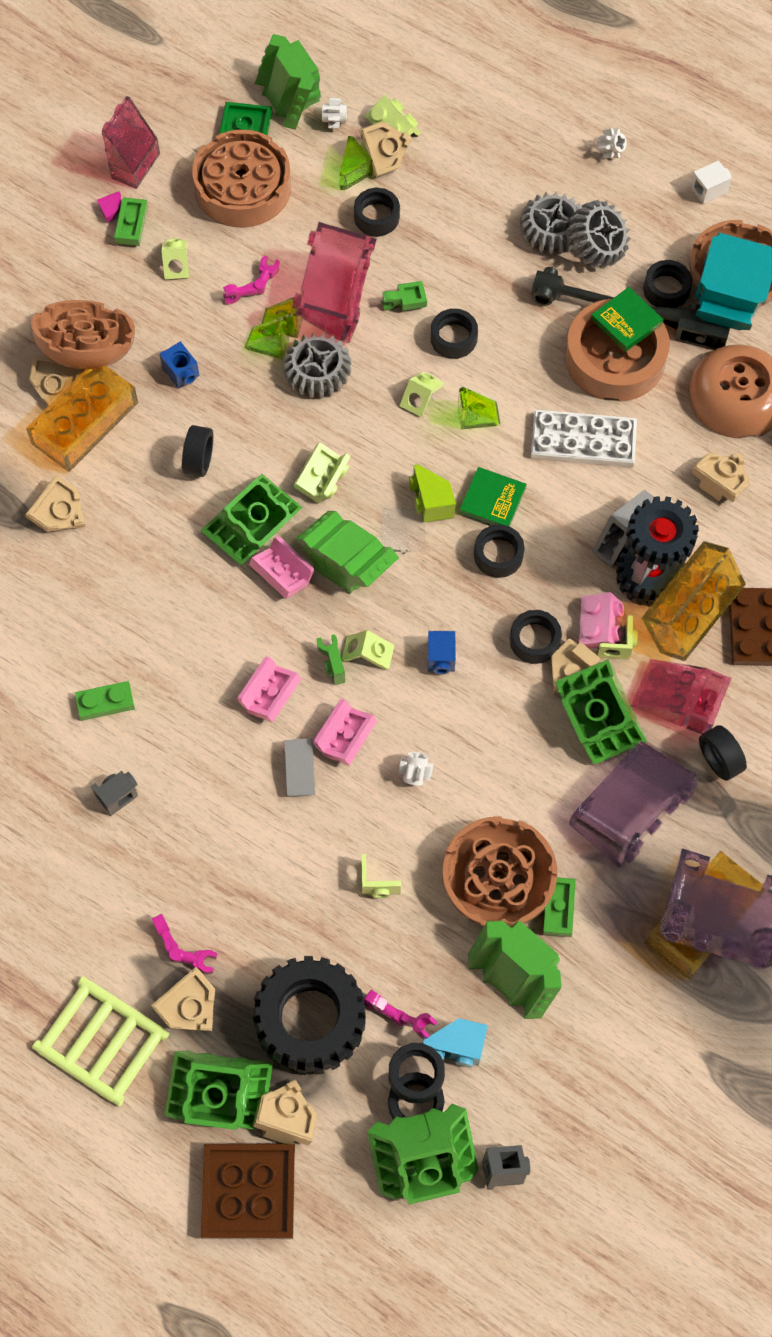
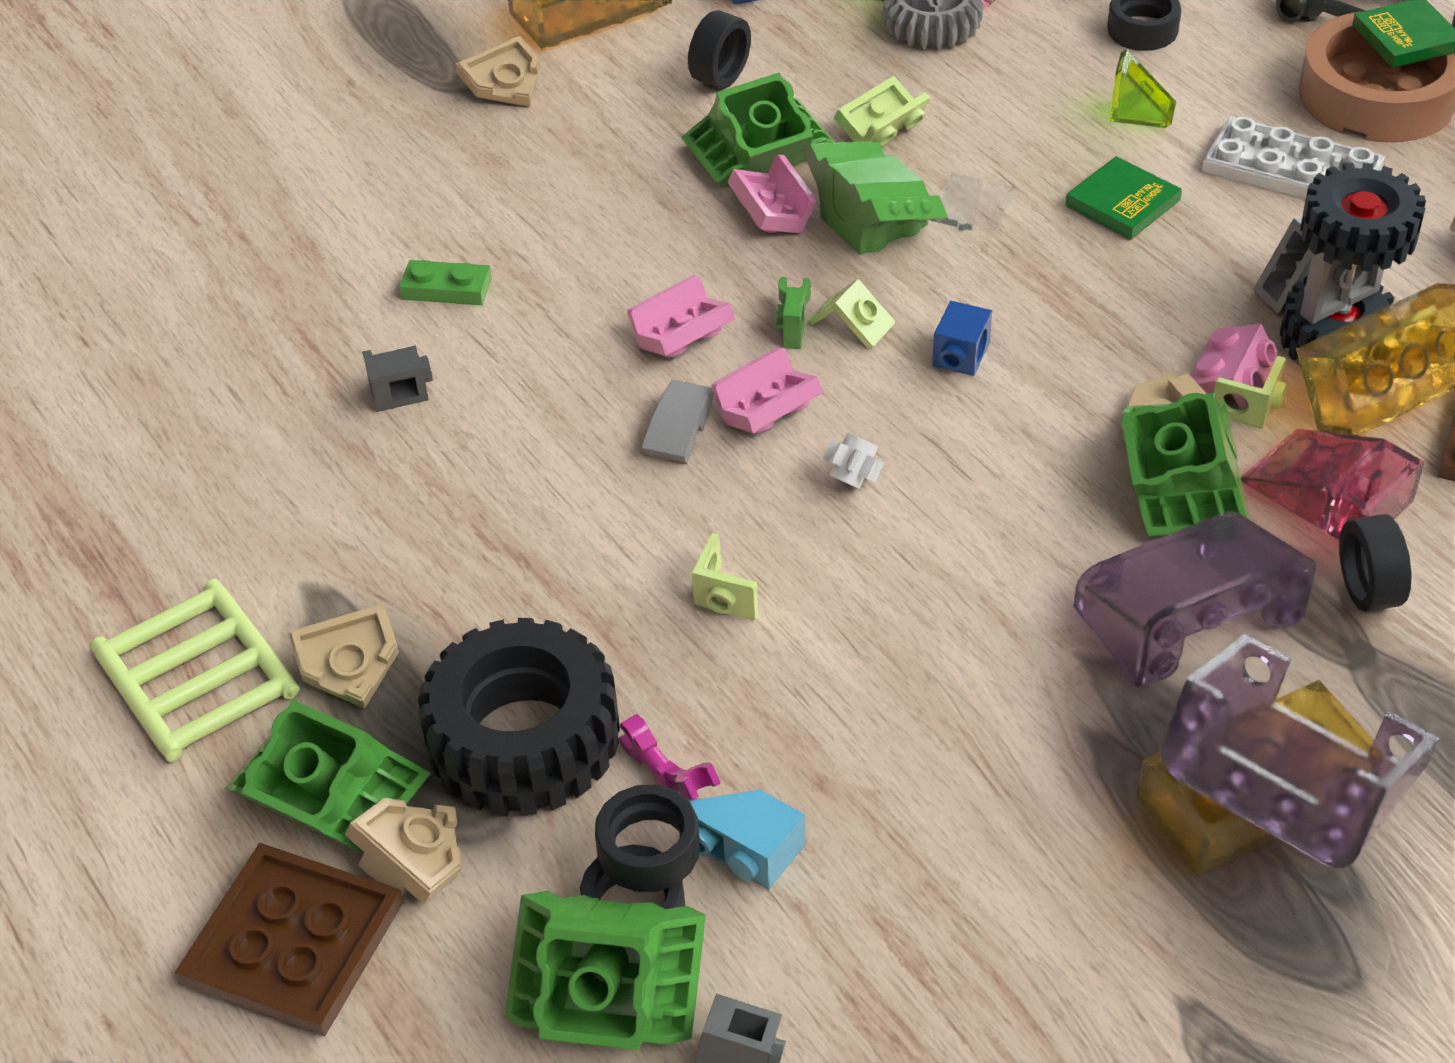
camera: 25 degrees right, 20 degrees down
dark pink piece [152,914,217,974] -> none
yellowish green bracket [400,372,444,417] -> none
lime slope [409,464,456,523] -> none
nougat brick [442,816,557,927] -> none
bright green slope [468,921,562,1019] -> none
black tyre [474,524,525,578] -> none
black tyre [510,610,562,664] -> none
bright green plate [543,877,576,937] -> none

